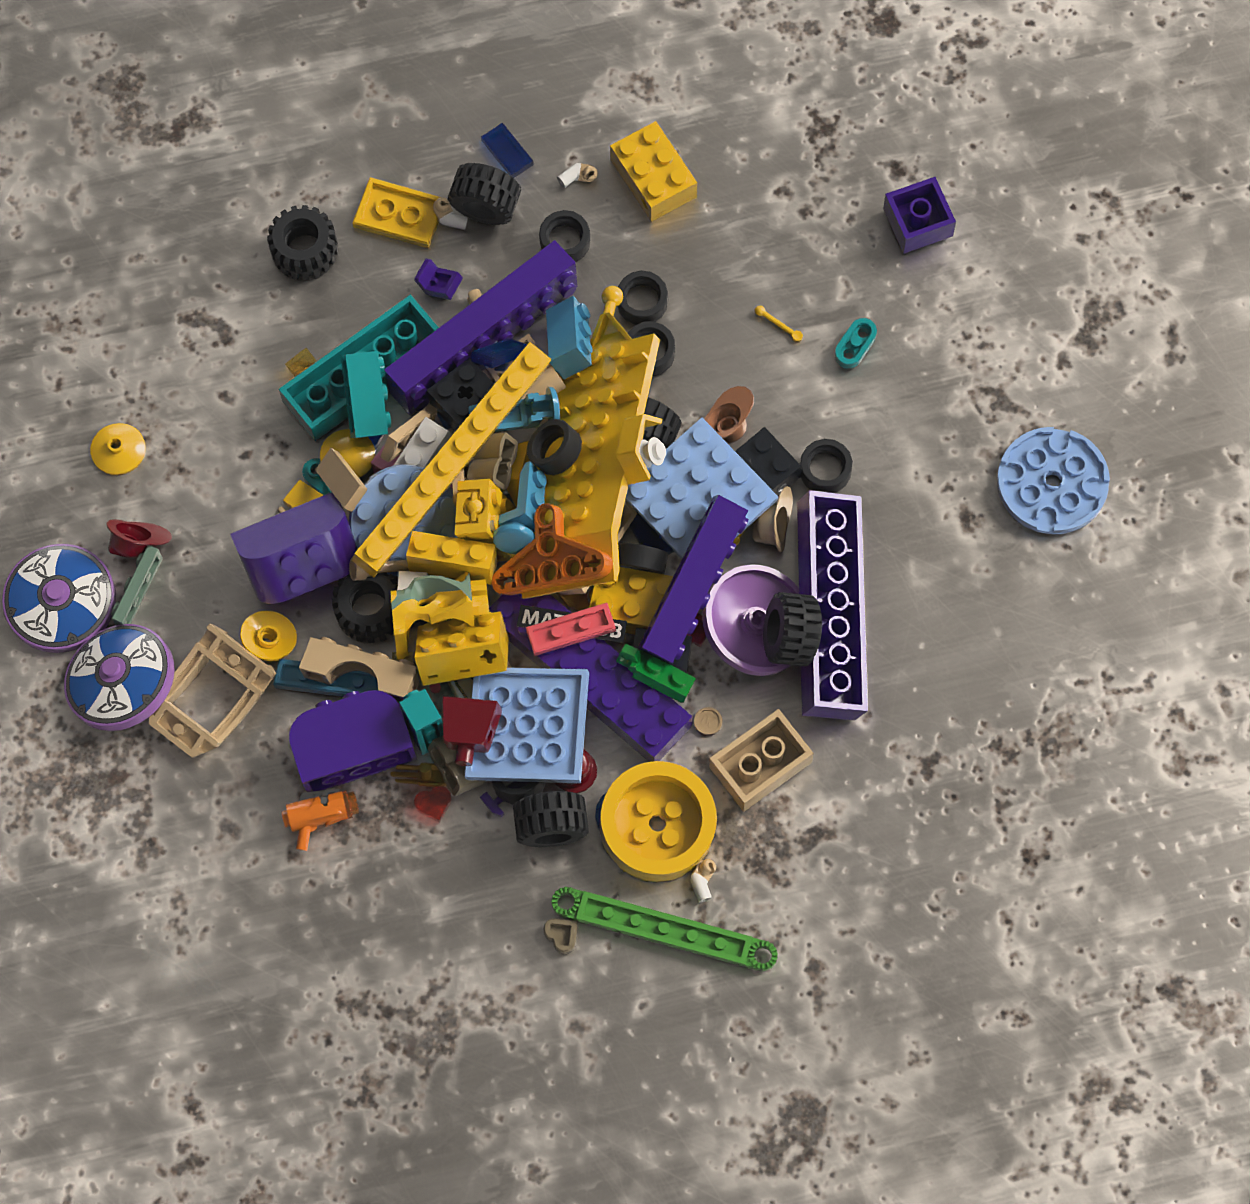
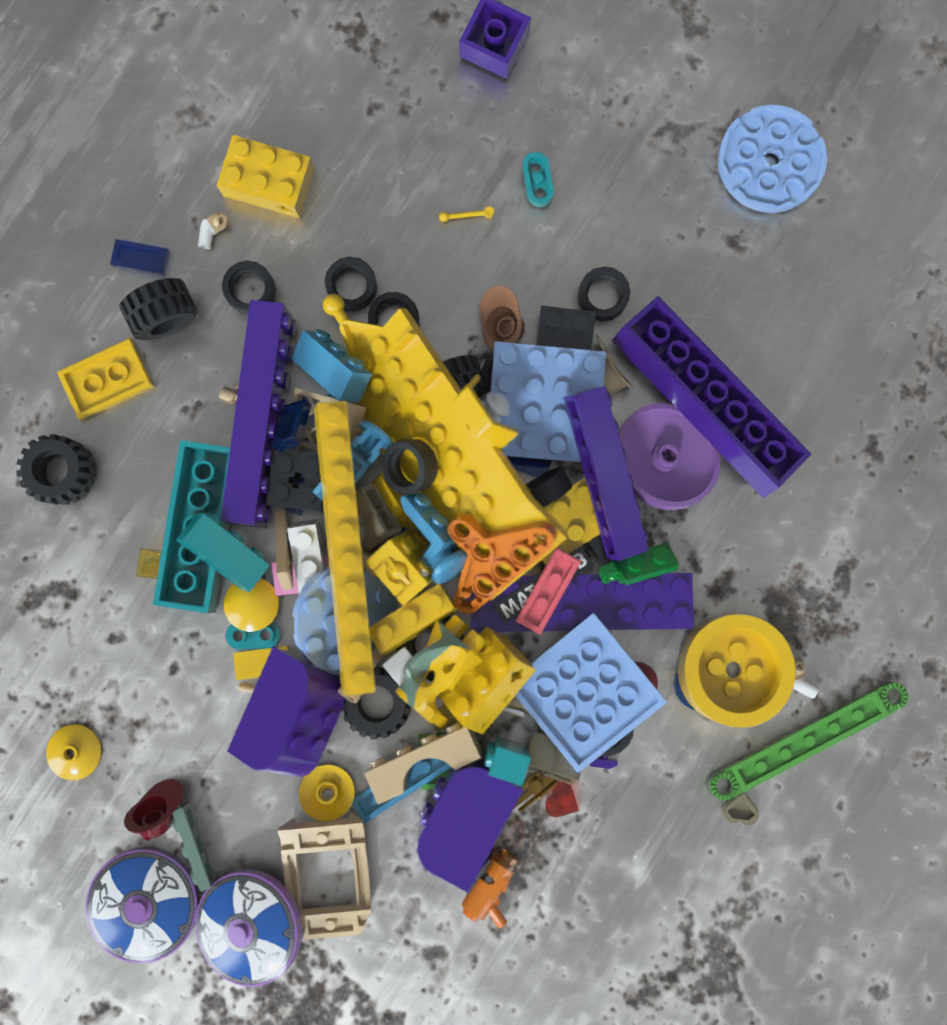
camera: 45 degrees left, 15 degrees up
tan tile [316,448,367,512] -> none
dark purple bracket [414,258,463,300] -> none
arm [433,197,468,230] -> none
dark red torso [443,696,502,766] -> none
black tyre [513,791,589,847] -> none
tan piece [694,707,722,736] -> none
tan brick [709,709,814,812] -> none
black tyre [763,592,822,666] -> none

